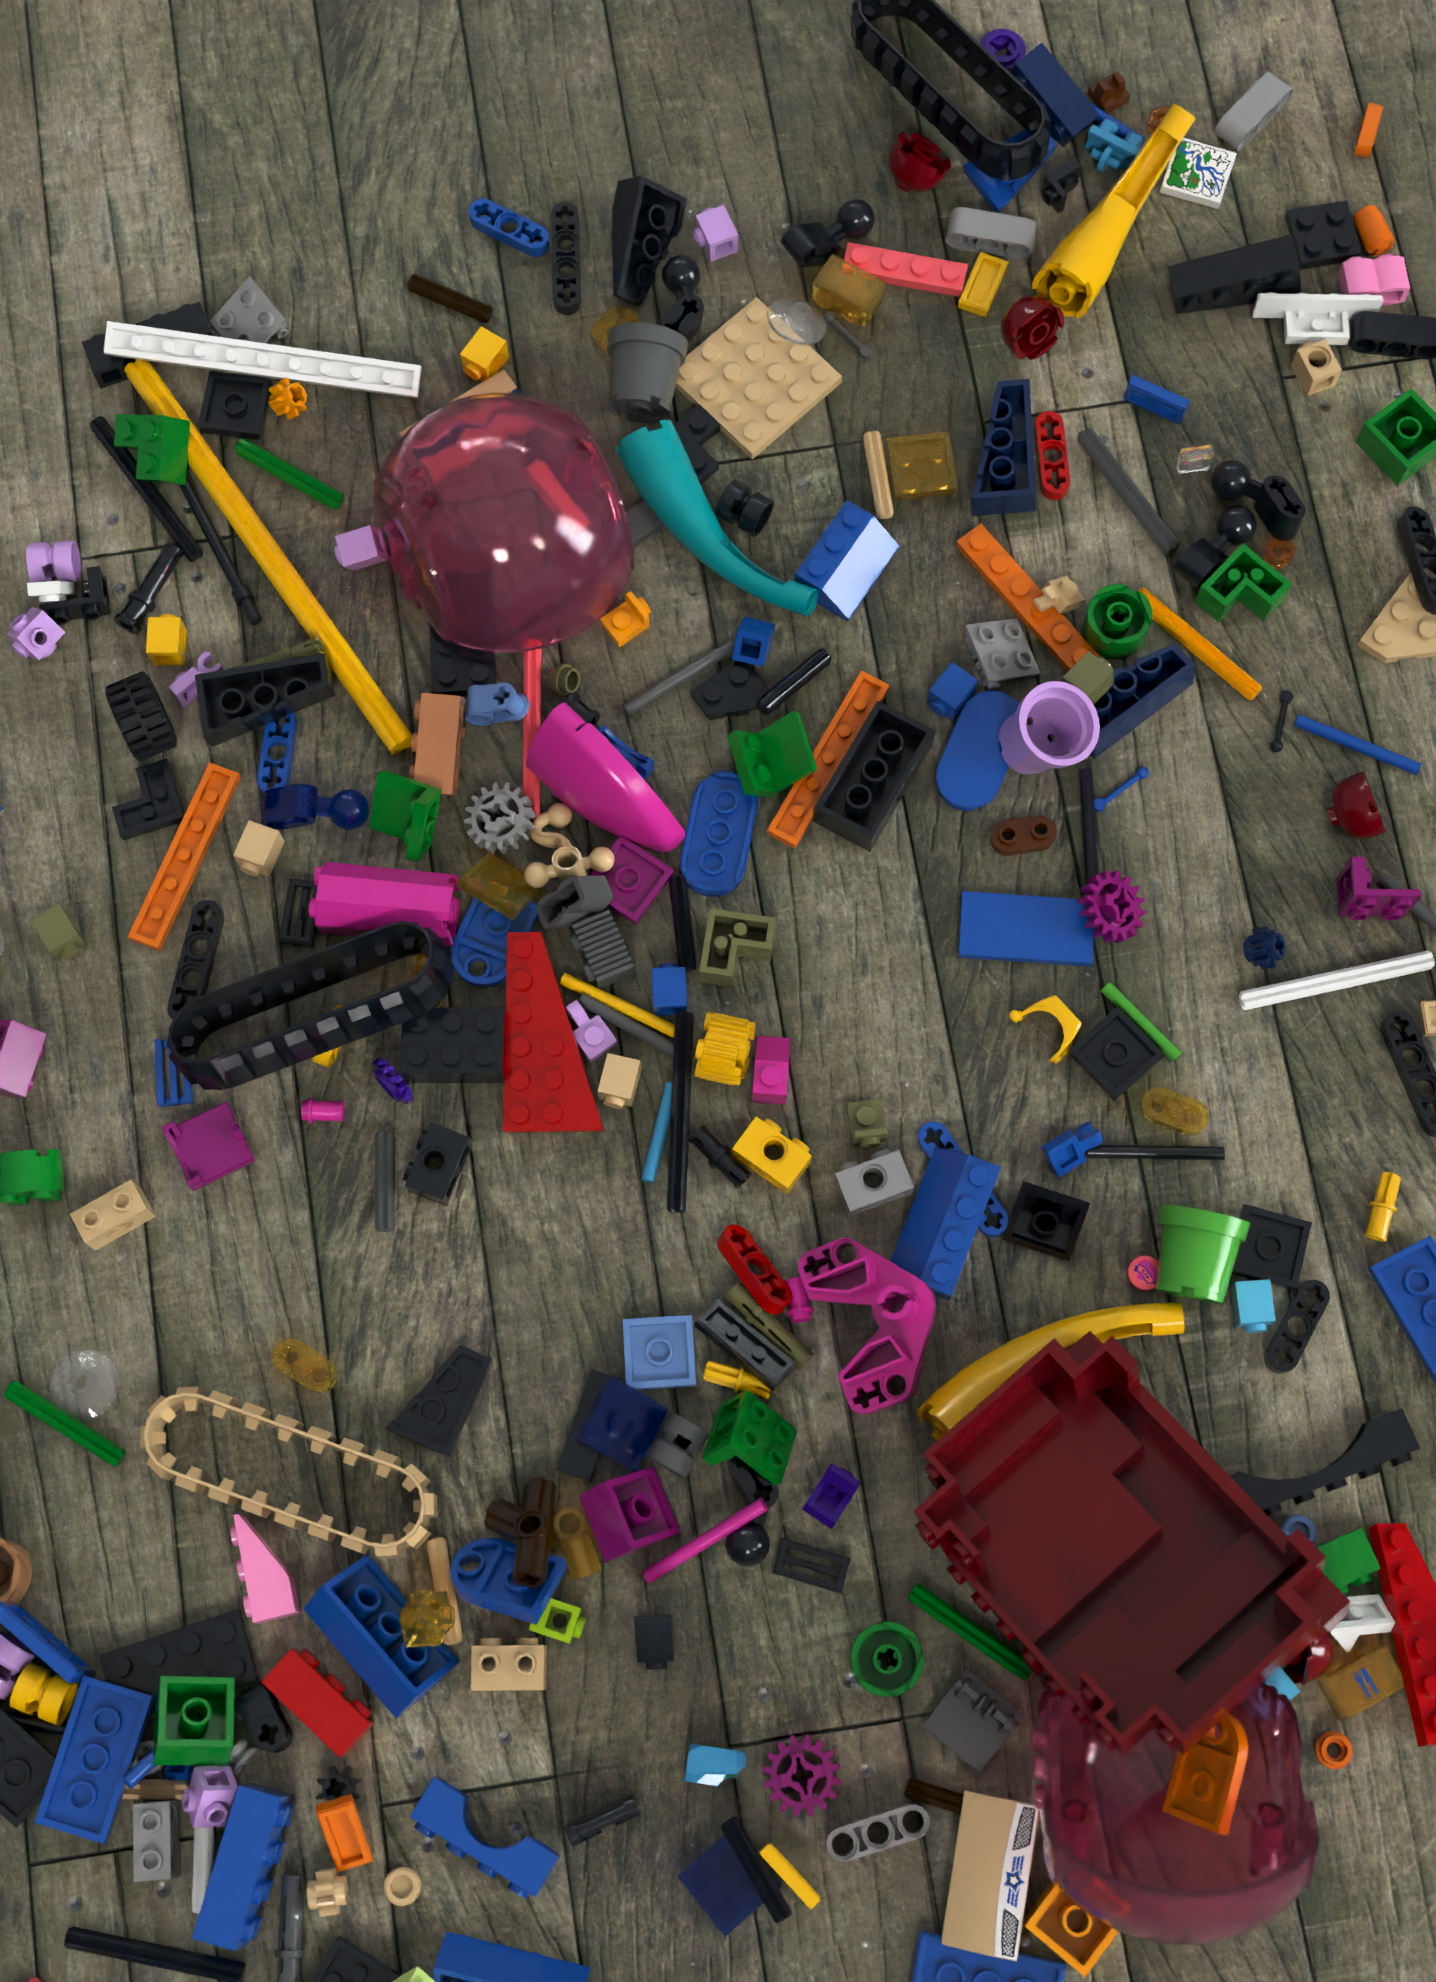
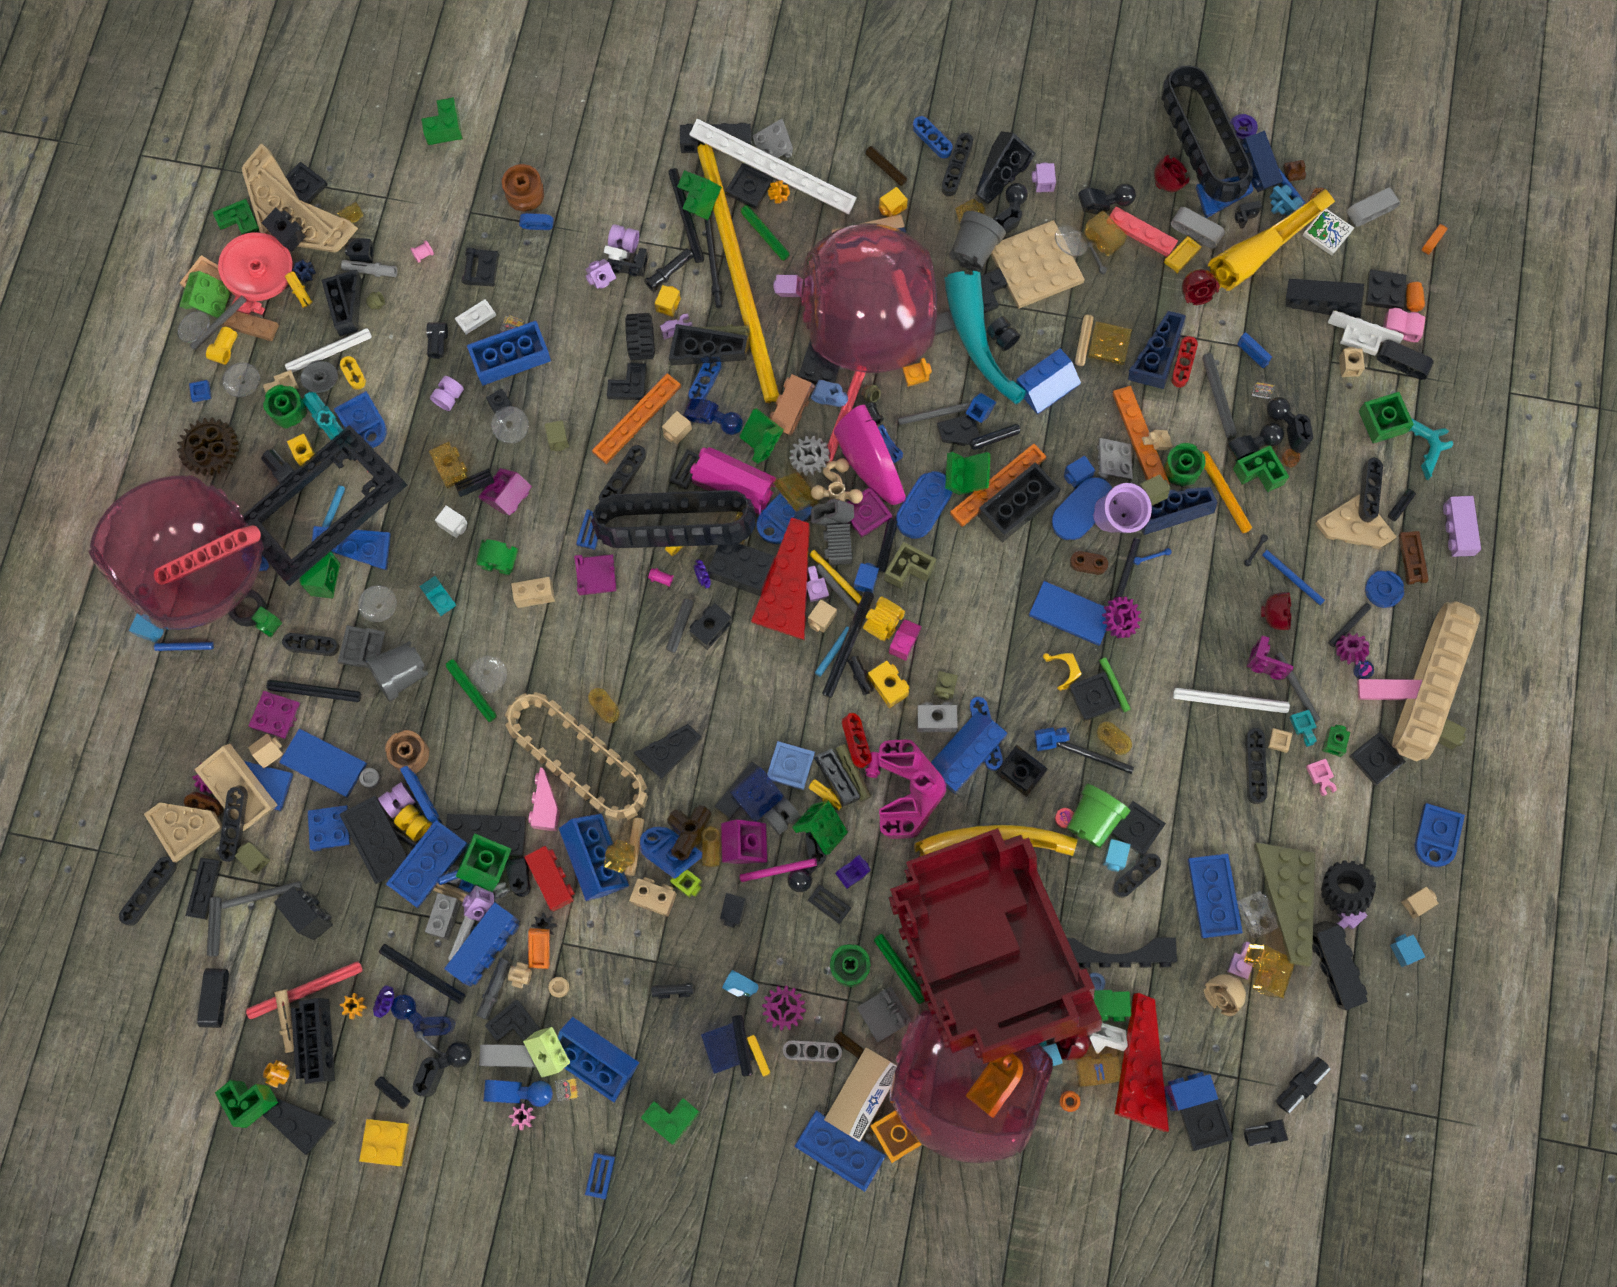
camera: 20 degrees right, 0 degrees up
blue arch [410,1776,561,1898] -> none
dark blue gear [1243,926,1286,970] -> none
yellow axle [1364,1172,1401,1242] -> none

